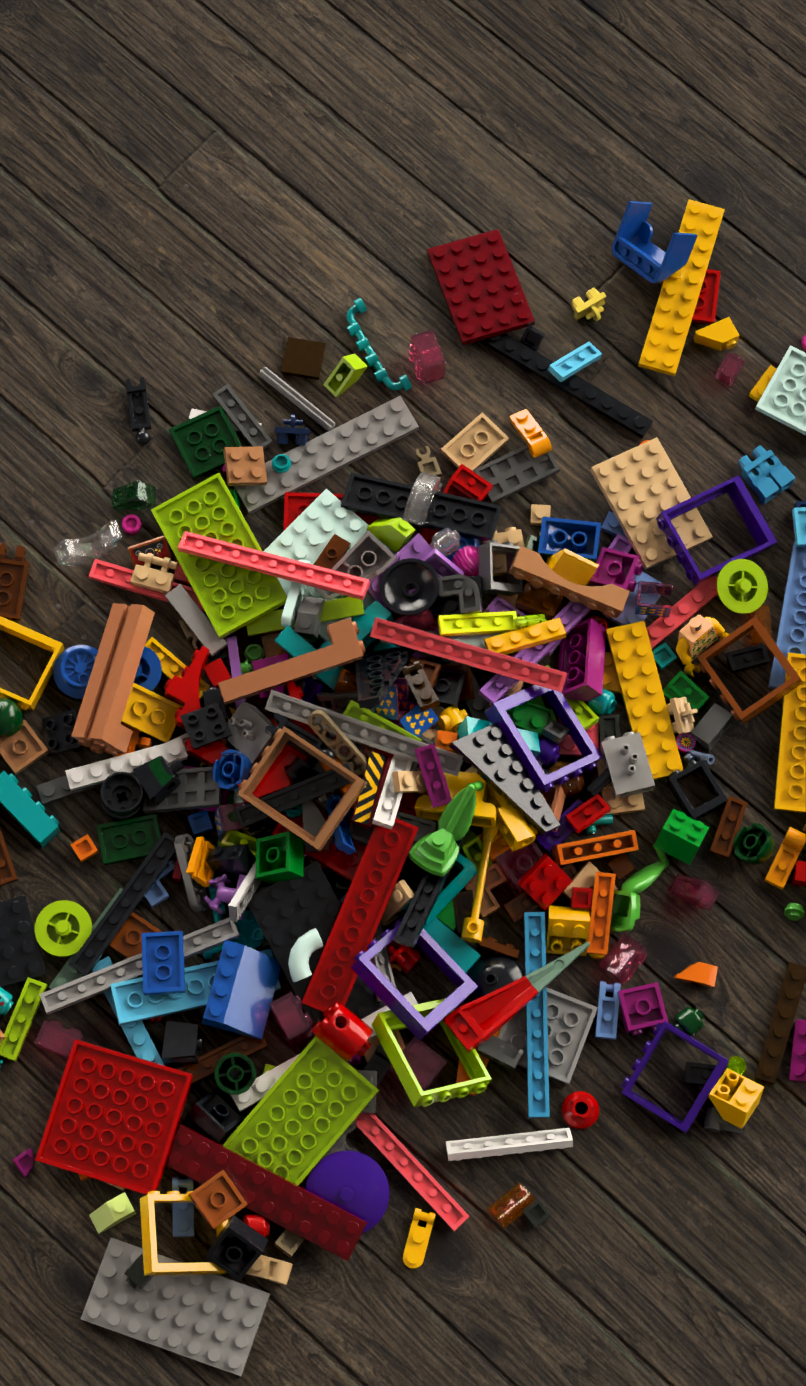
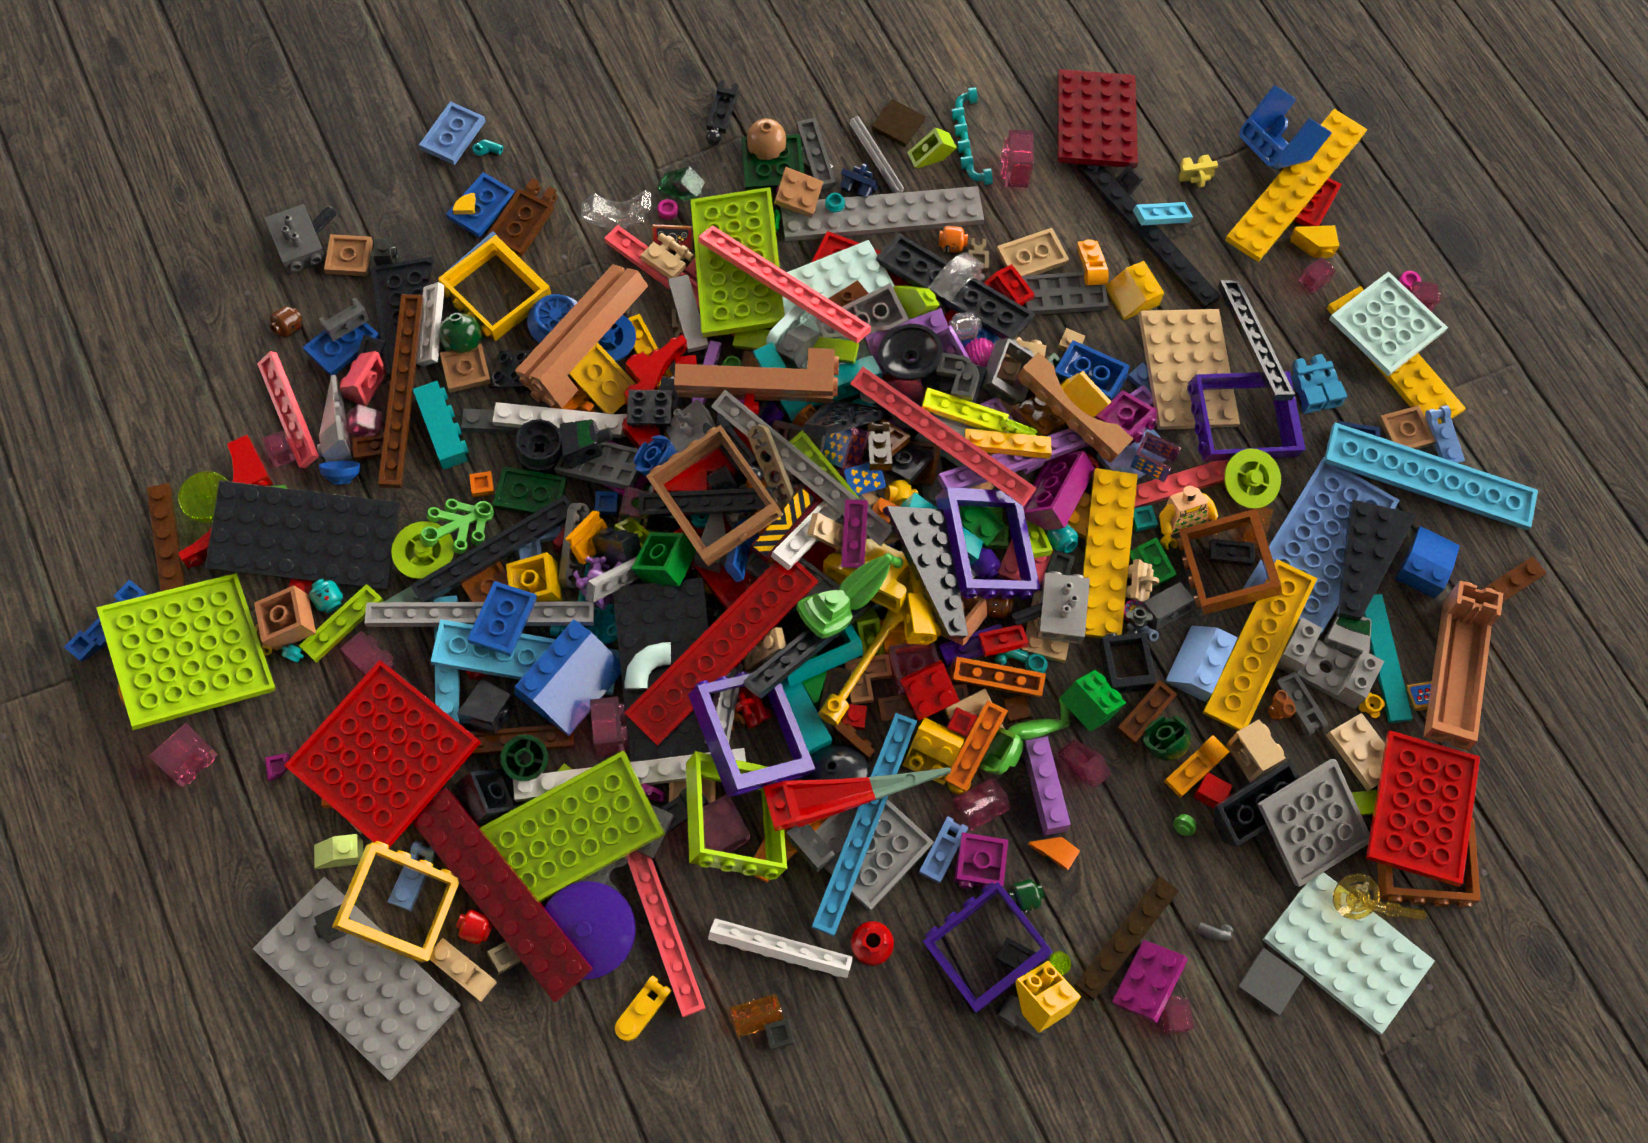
camera: 20 degrees right, 5 degrees down
dark orange plate [188,1170,248,1230] -> none
black slope [205,1215,268,1281] -> none
red cylinder [311,1002,373,1062] -> none
dark grey plate [542,720,570,744] -> none
none -> bright green plant [420,499,494,554]
none -> yellow slope [506,552,562,602]
none -> medium nougat cylinder [747,118,786,160]
none -> red plate [842,704,867,730]
none -> orange head [938,226,968,253]
none -> medium lavender brick [1022,736,1071,836]
none -> teal plate [1025,654,1048,673]
none -> yellow slope [1105,261,1164,320]
none -> pearl dark grey plate [1126,605,1153,628]
none -> light blue slope [1165,626,1238,702]
none -> plate [1218,280,1295,401]

